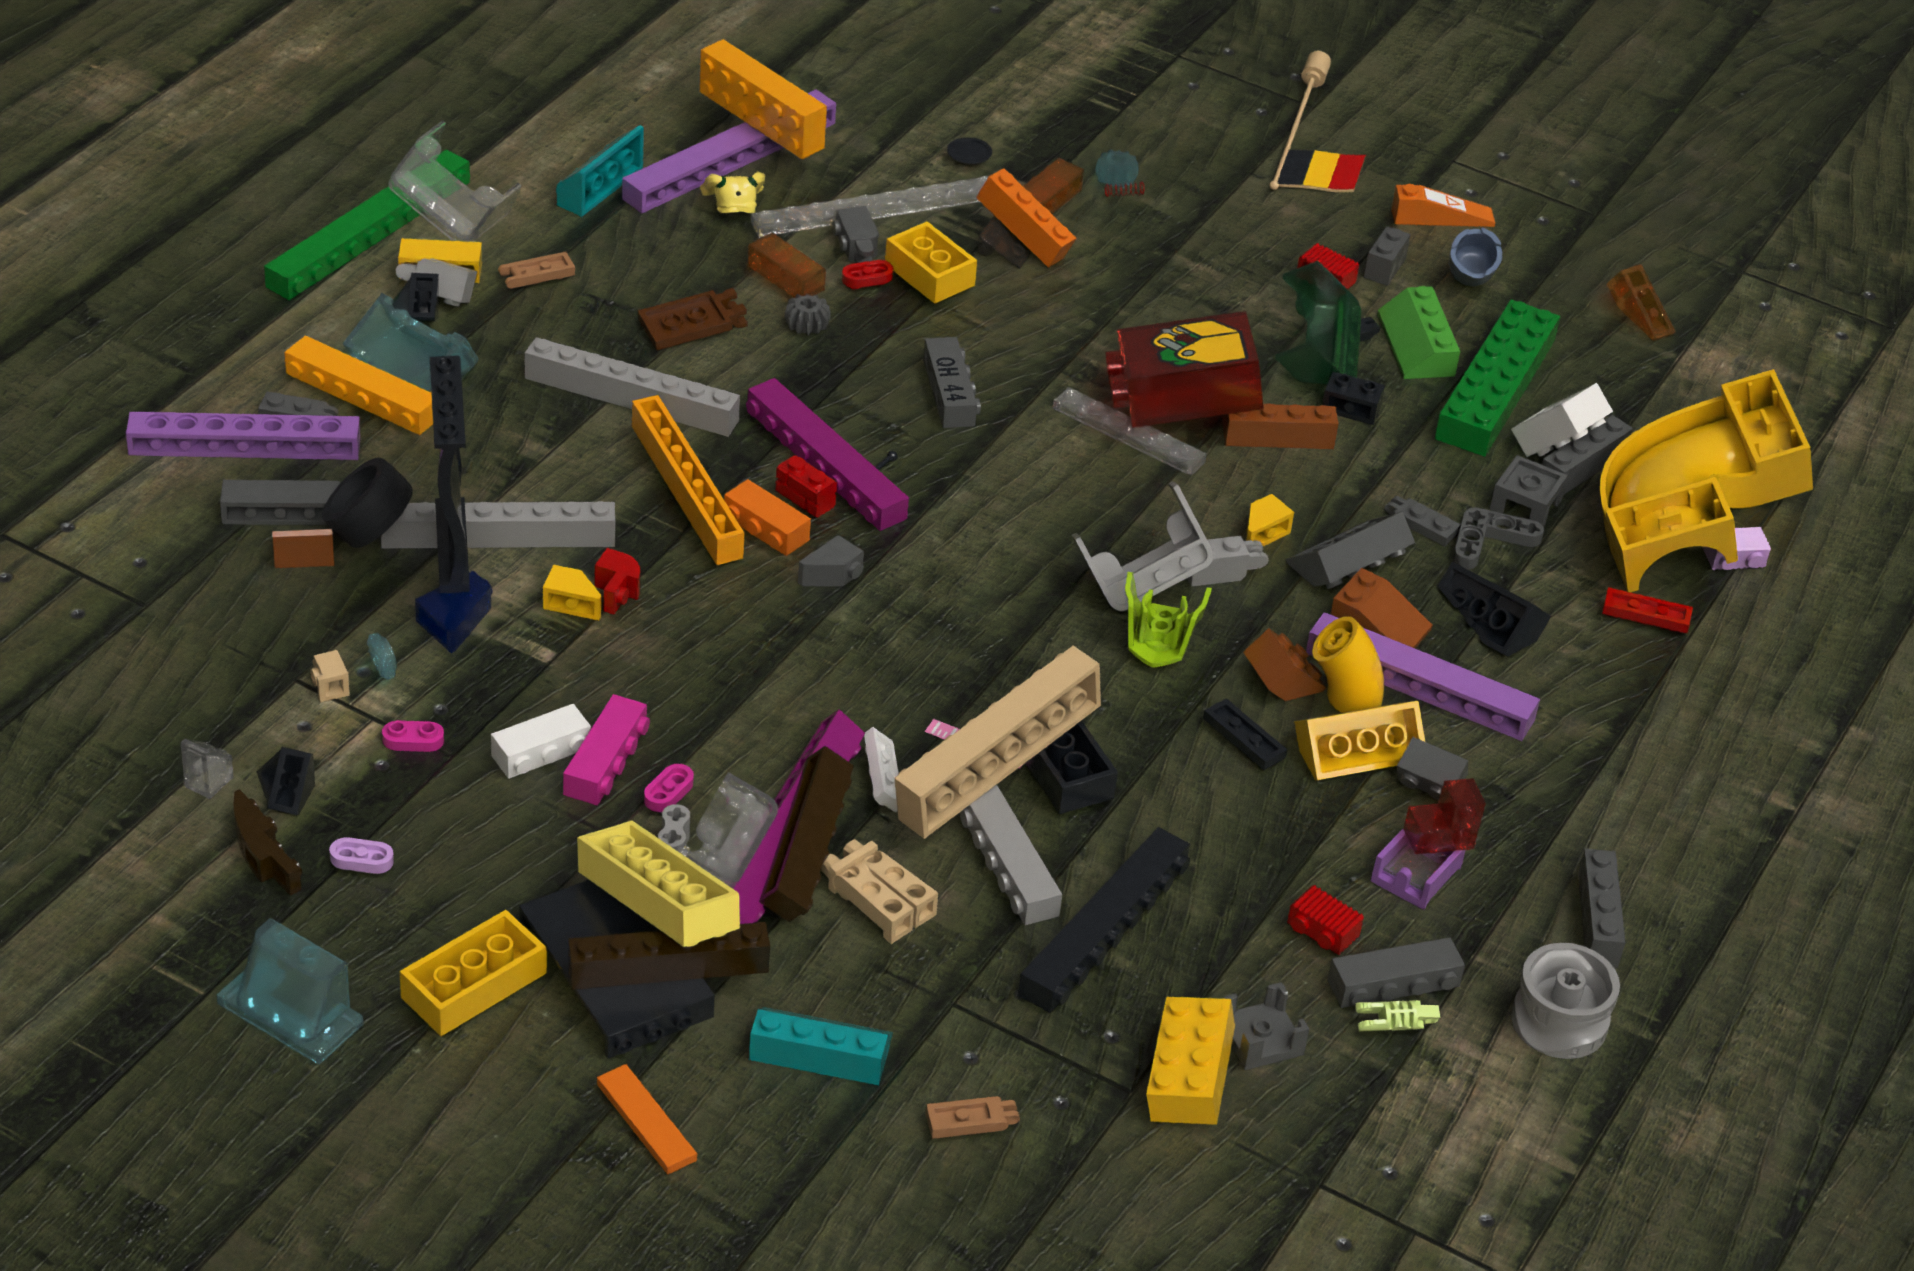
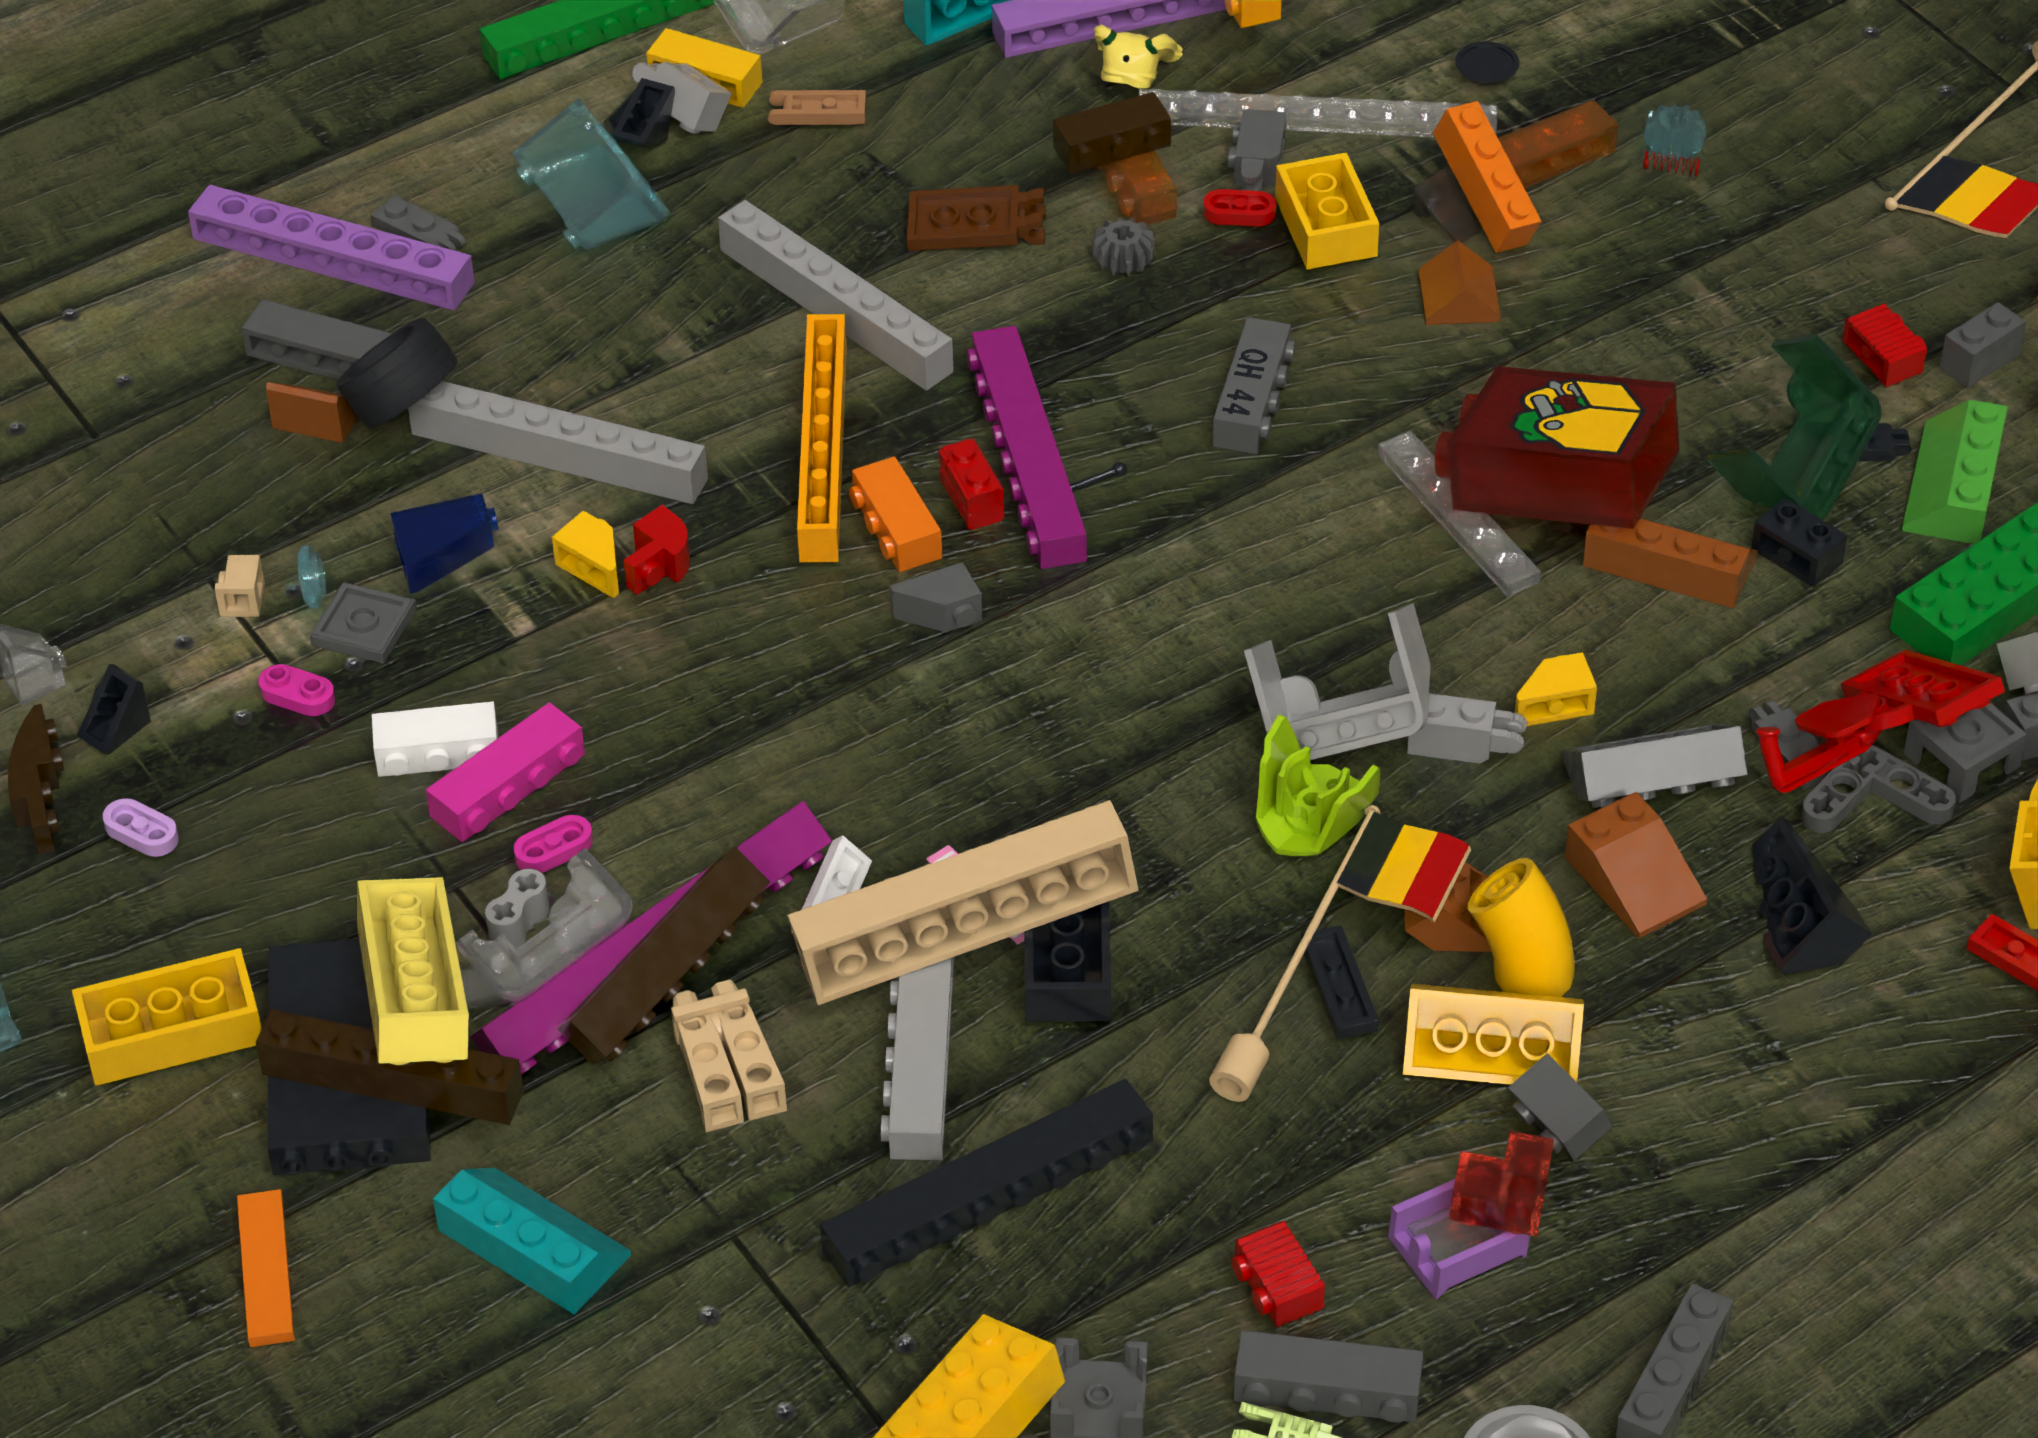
camera: 30 degrees right, 5 degrees up
light orange brick [285,335,433,435] -> none
black panel [430,356,470,593] -> none
medium nougat hinge [925,1096,1020,1139] -> none
medium lavender brick [1306,612,1540,741] -> none
none -> dark grey tile [310,582,416,664]
none -> dark brown brick [1053,92,1171,174]
none -> flag [1209,805,1471,1102]
none -> dark orange slope [1418,240,1501,325]
none -> red plate [1756,650,2005,793]

